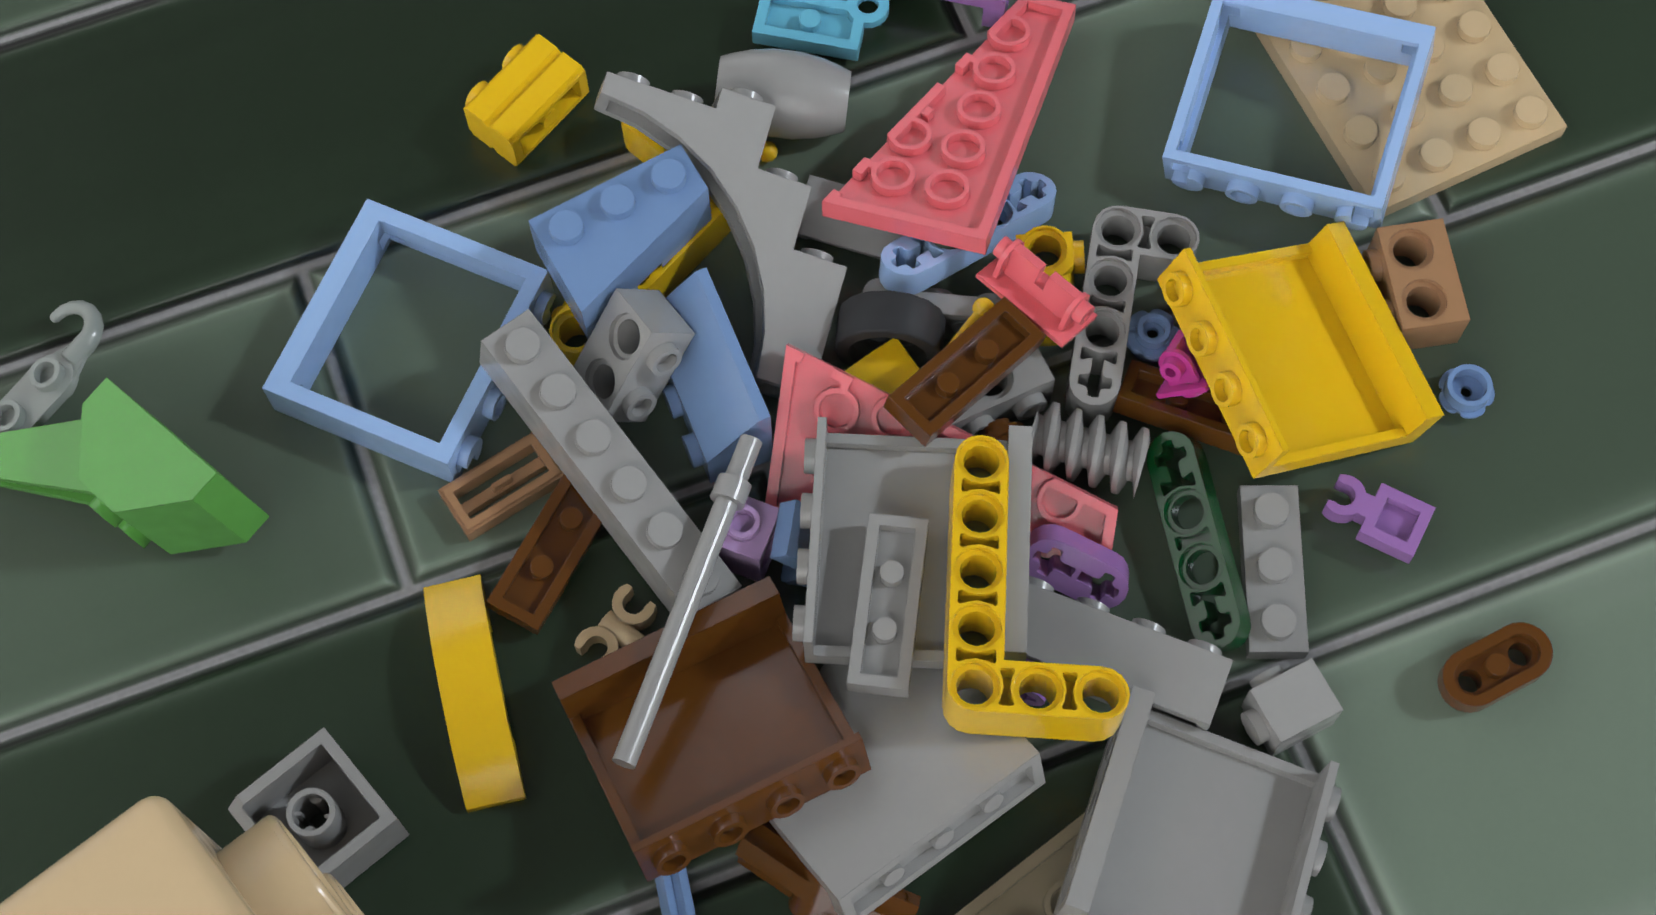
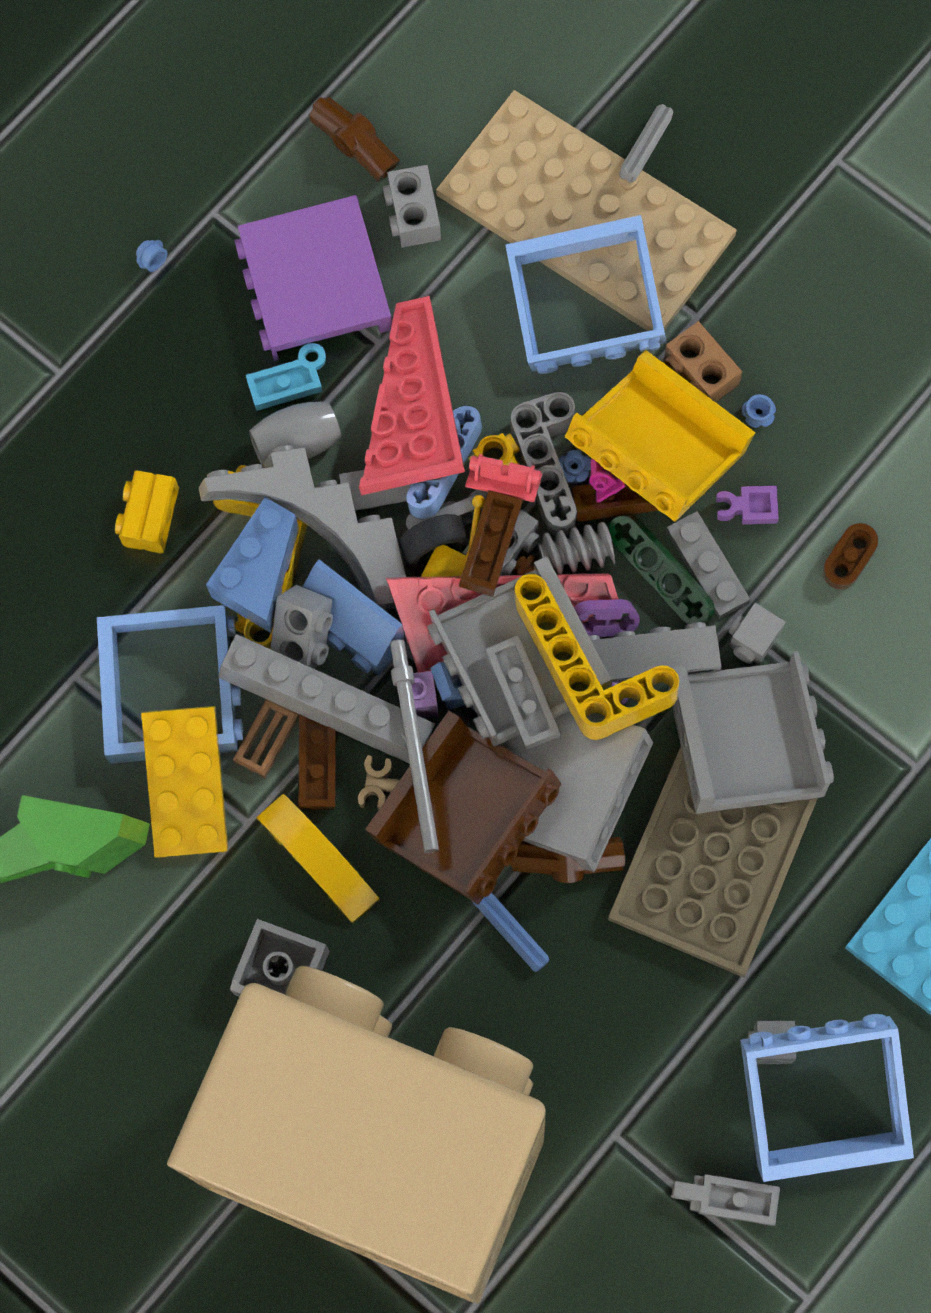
camera: 25 degrees left, 5 degrees up
none -> yellow plate [141,706,228,857]

